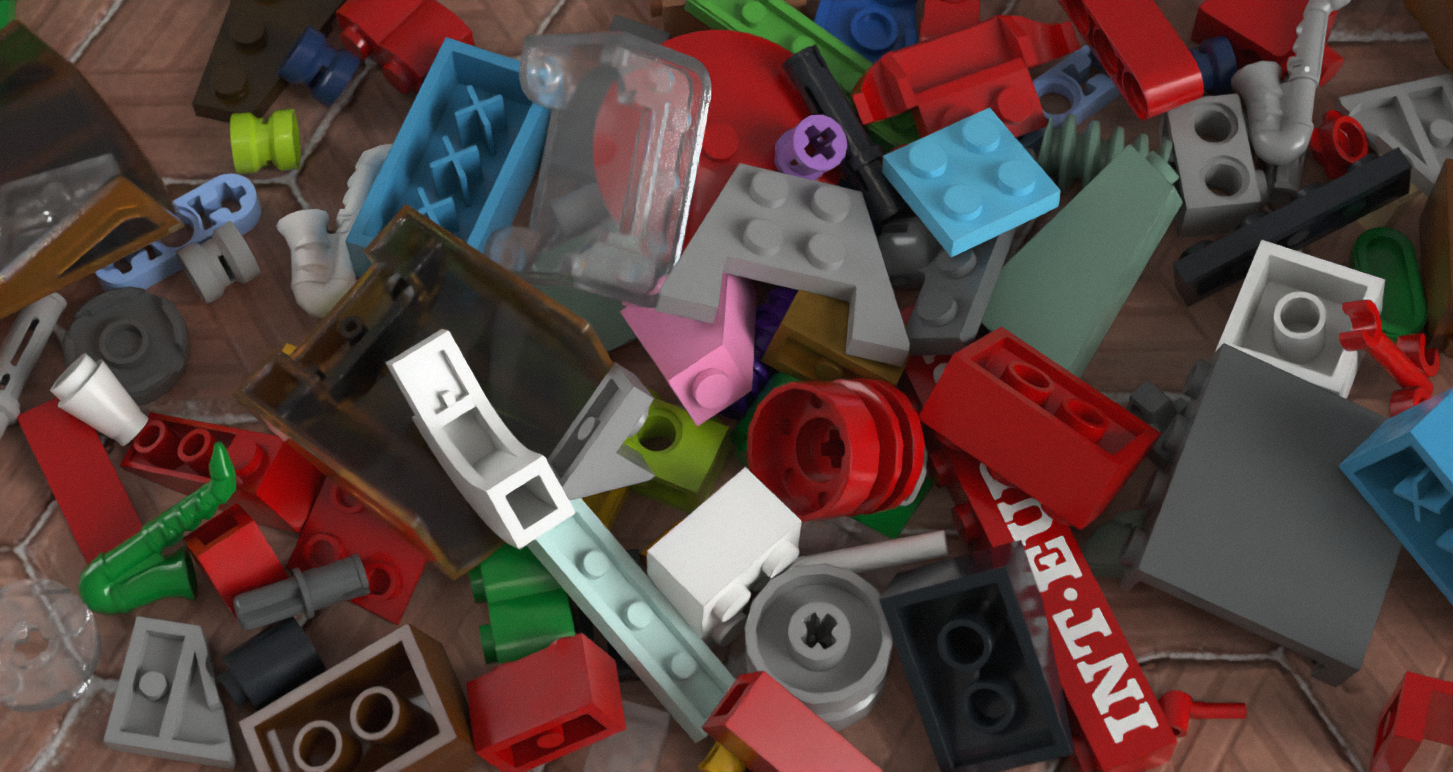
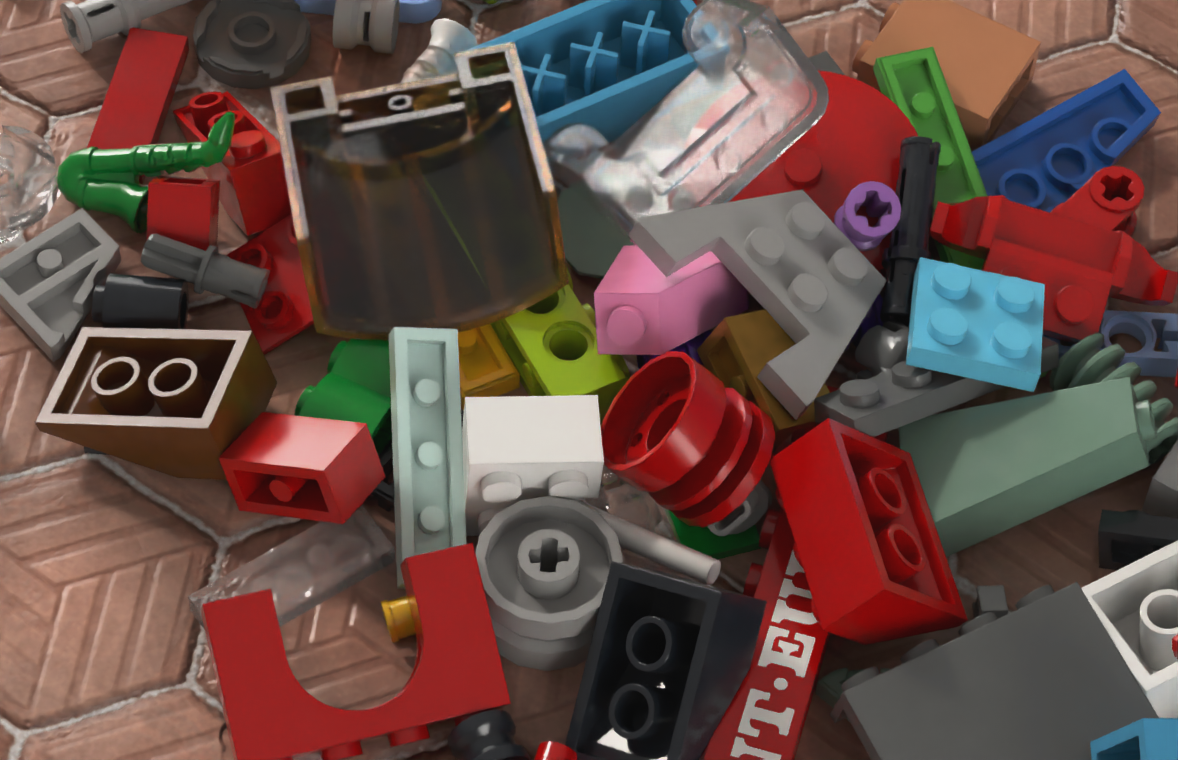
camera: 35 degrees right, 10 degrees down
white cone [50,353,148,446] -> none
white arch [386,329,576,549] -> none
light grey slope [547,363,655,501] -> none

